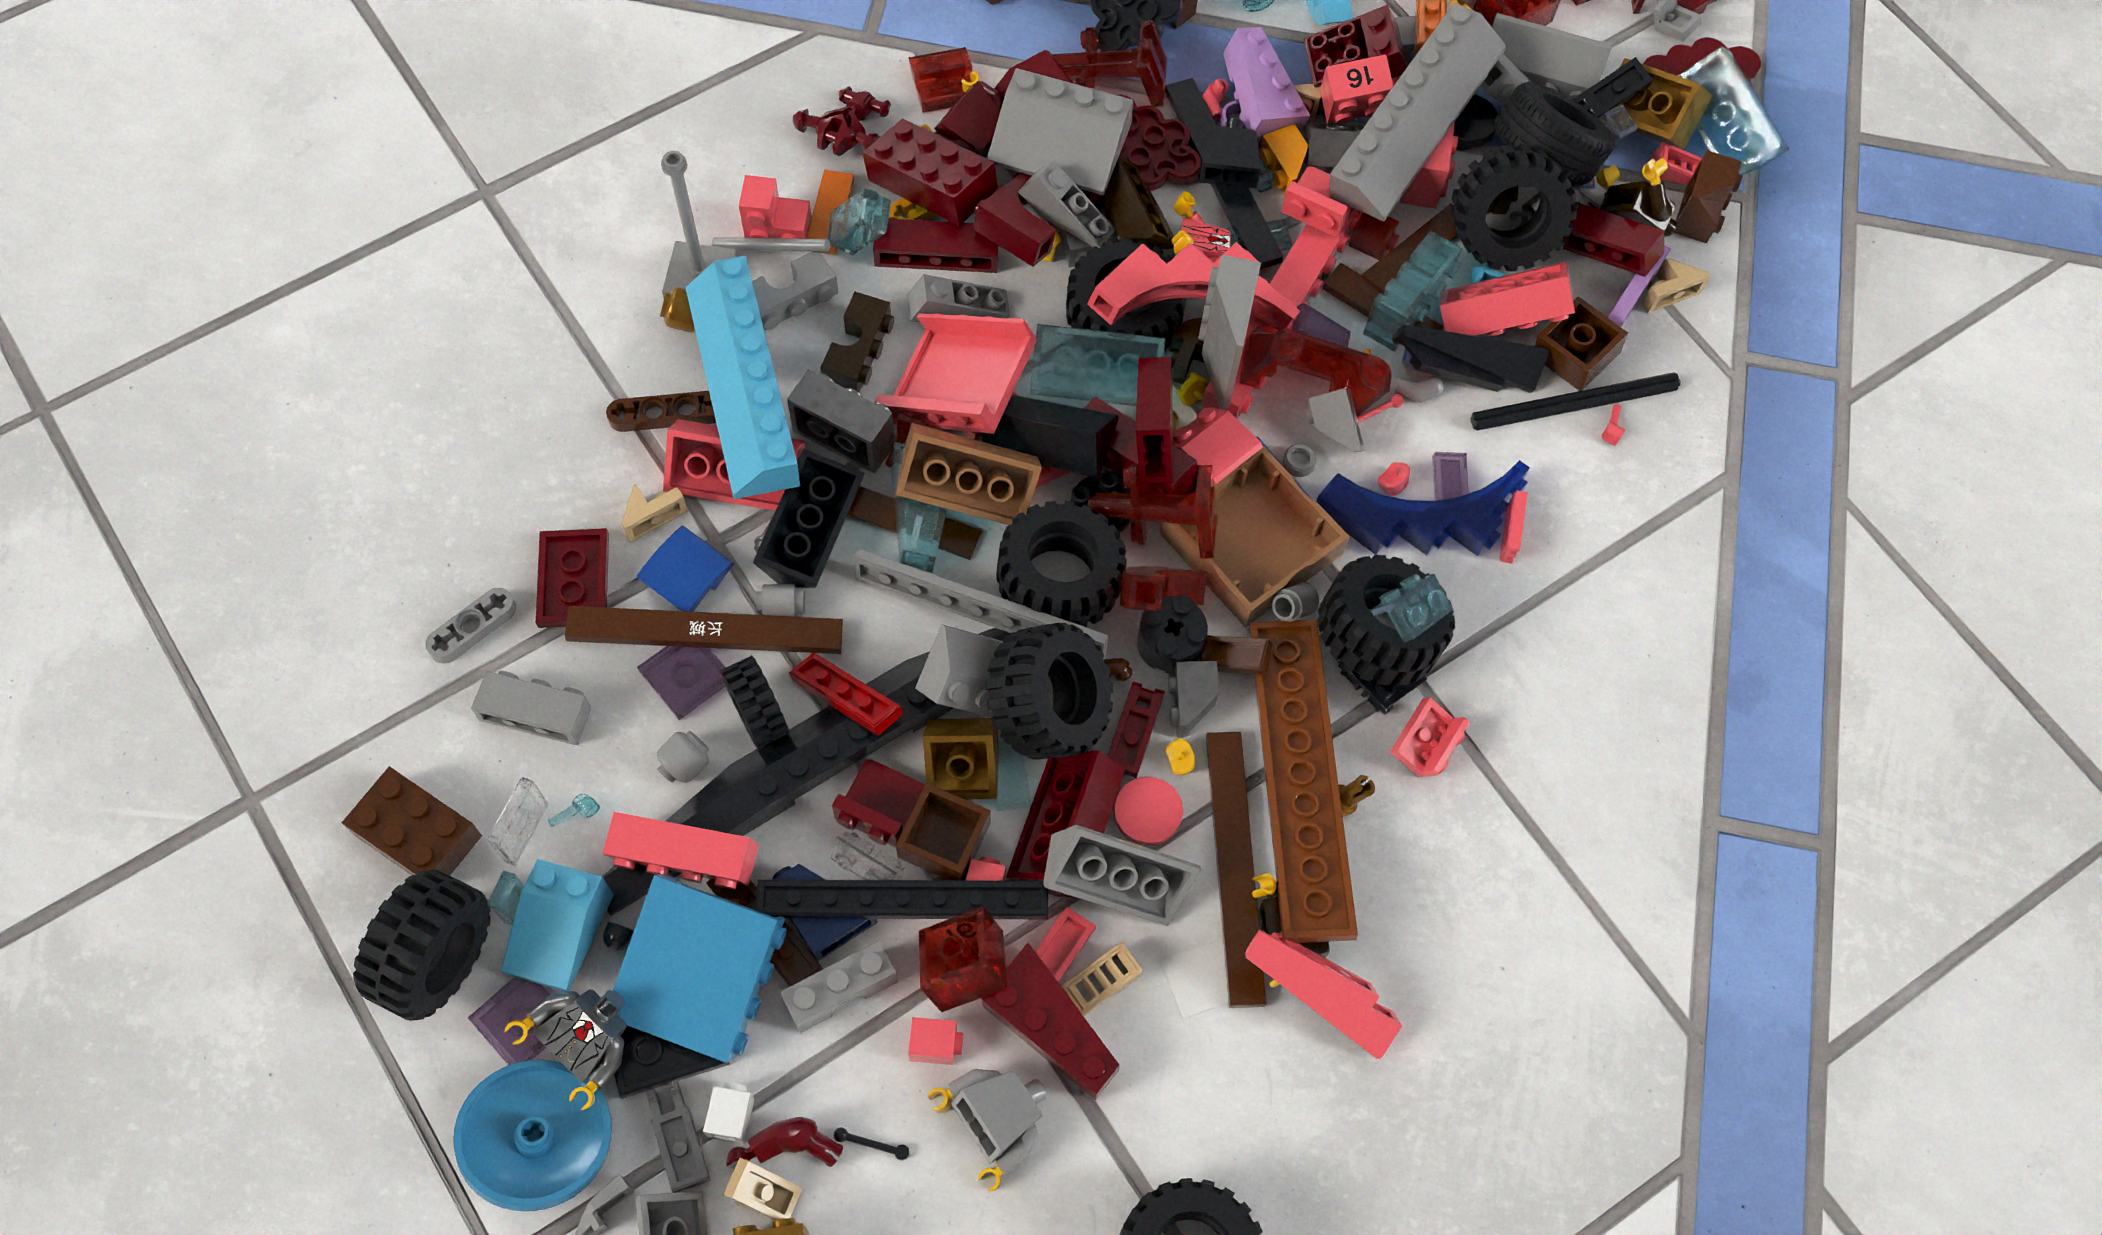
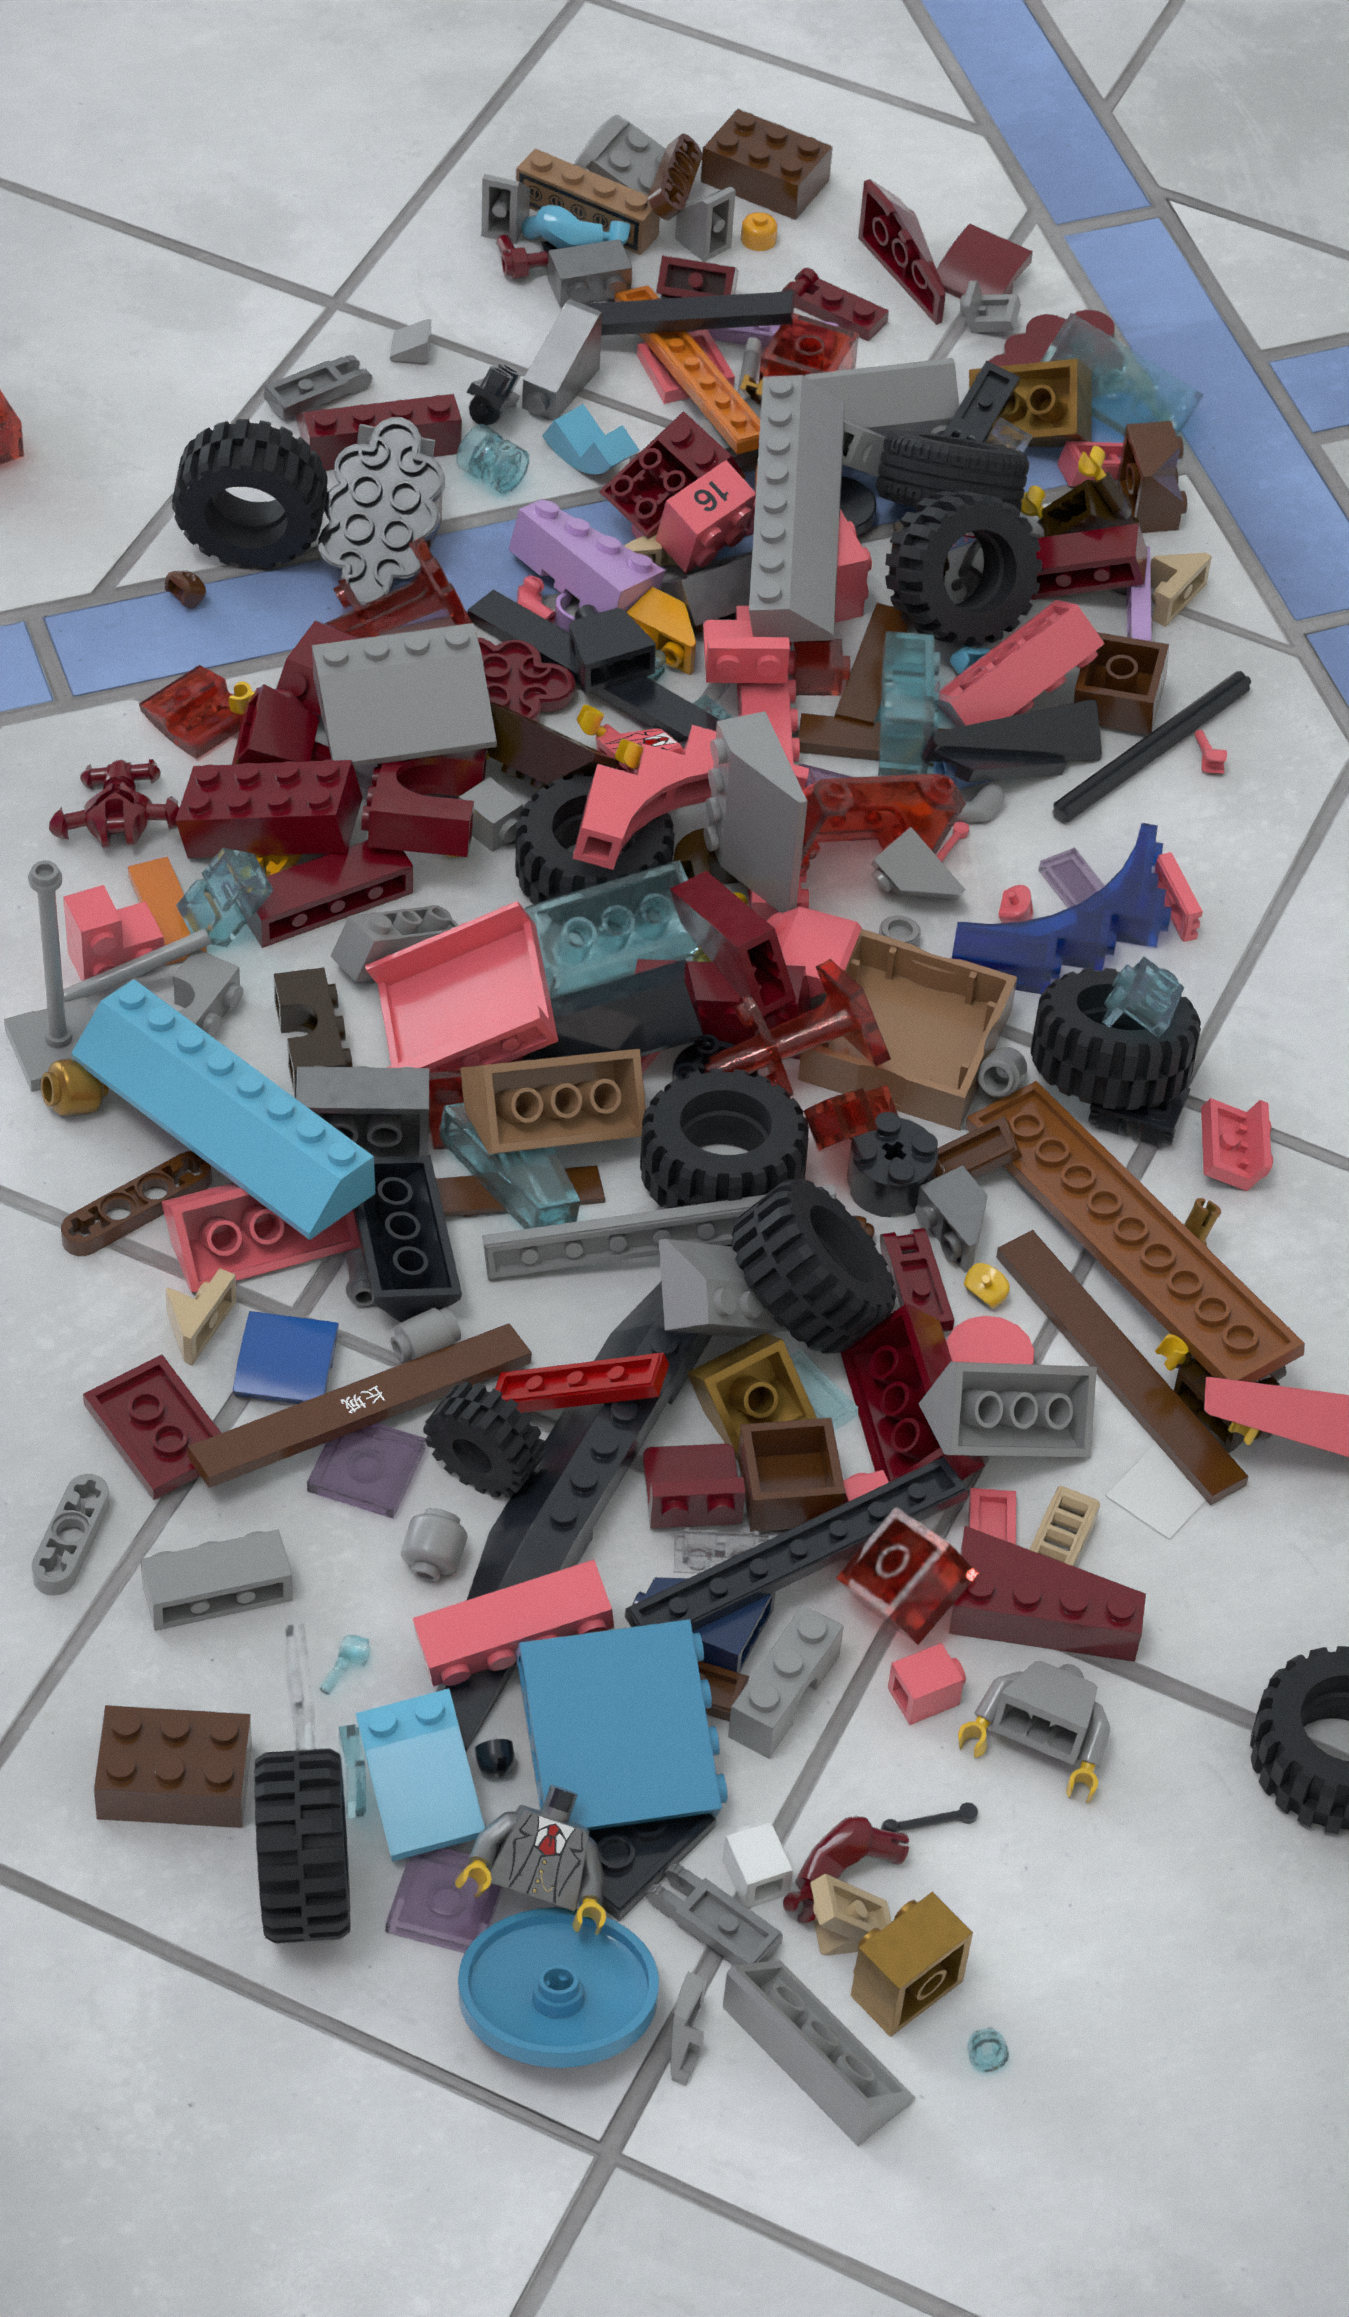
camera: 30 degrees left, 15 degrees down
light grey slope [1018,160,1116,248] -> none

